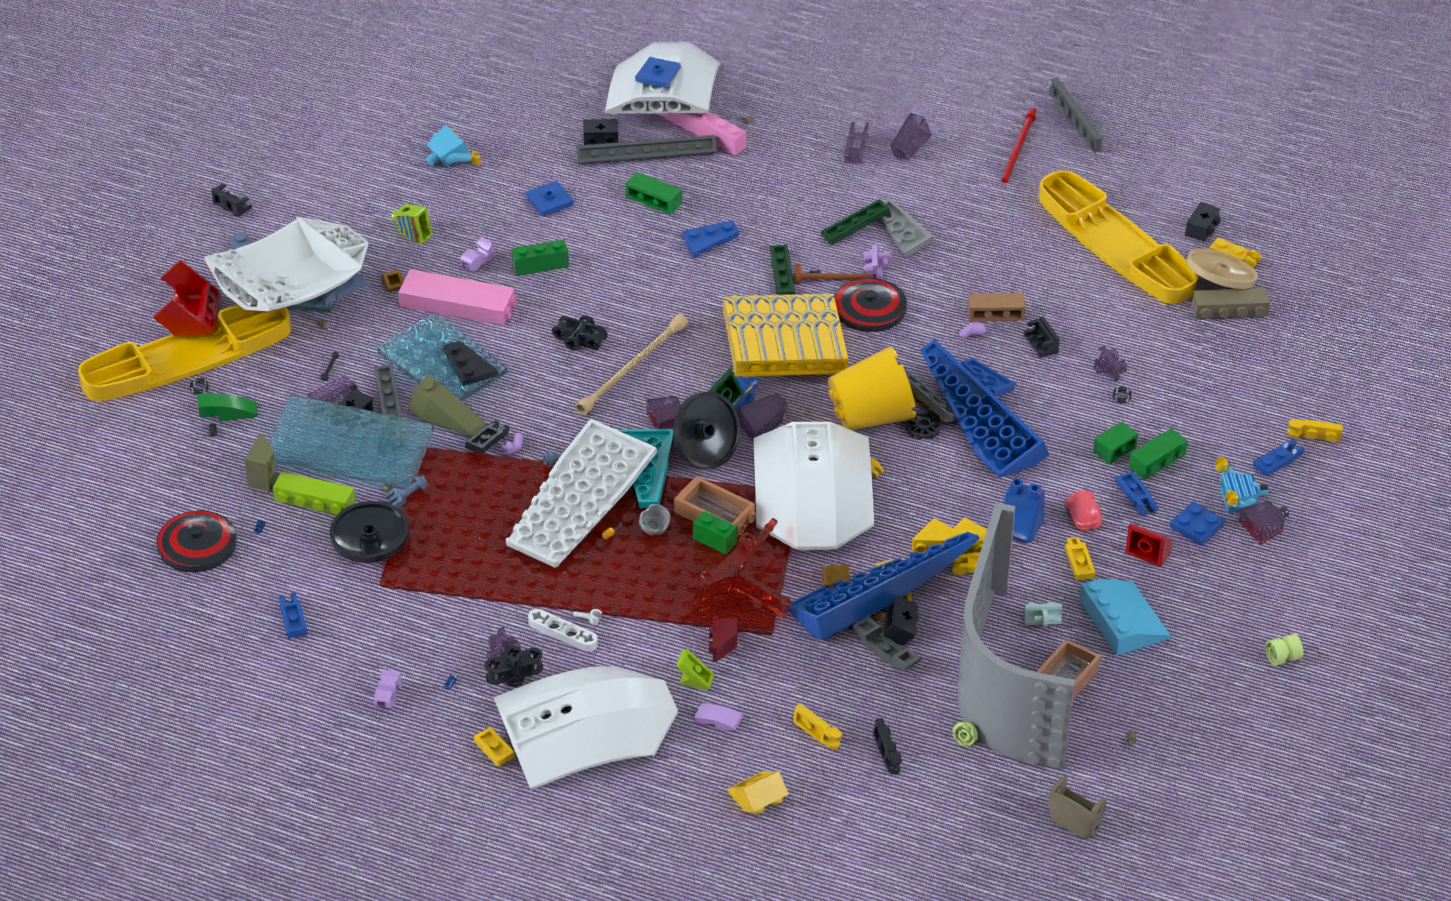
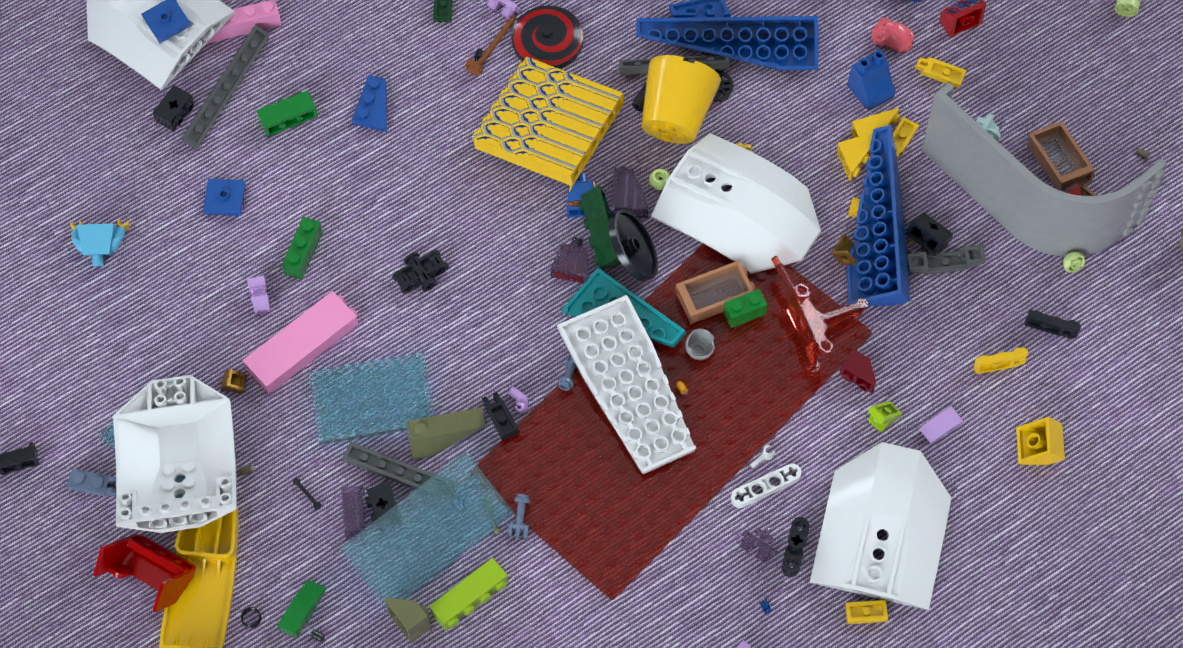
camera: 55 degrees left, 20 degrees up
black dish [330,501,409,563] -> none
lime torso [391,204,433,244] -> none
black wing [443,341,498,386] -> none
tan hose [575,314,688,416] -> none
dark green tile [770,245,795,295] -> none
medium azure slope [1079,579,1171,656] -> none

